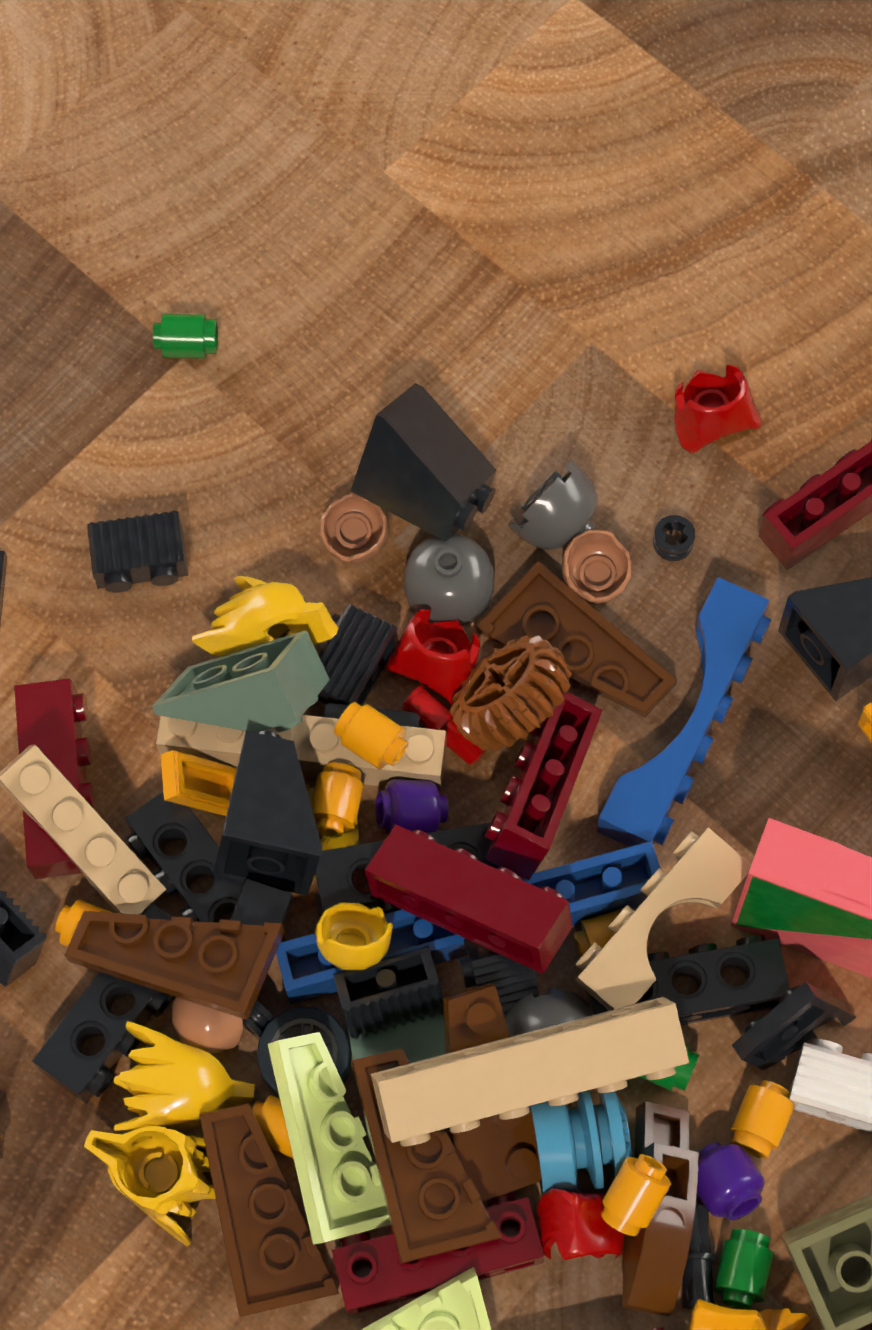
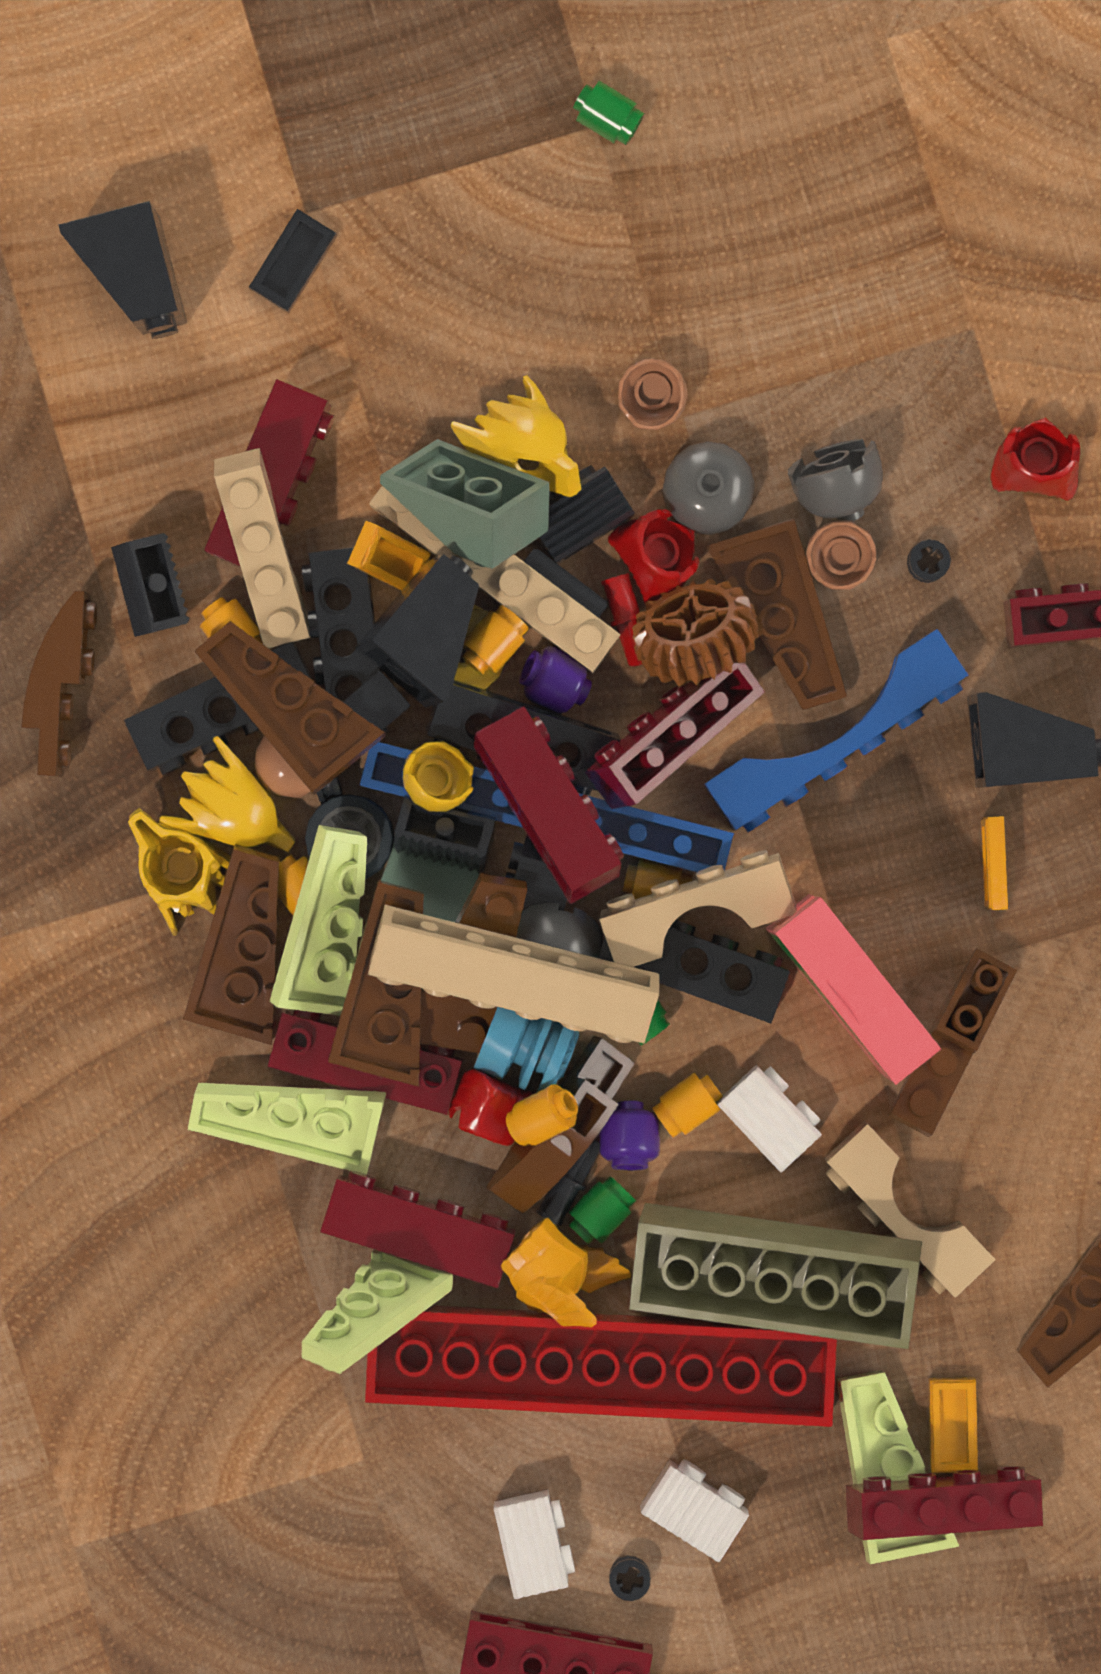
camera: 25 degrees right, 20 degrees up
black brick [87,510,188,593] -> none
light orange brick [334,702,409,770] -> none
black slope [350,383,496,542] -> none
black wing [732,981,856,1070] -> none

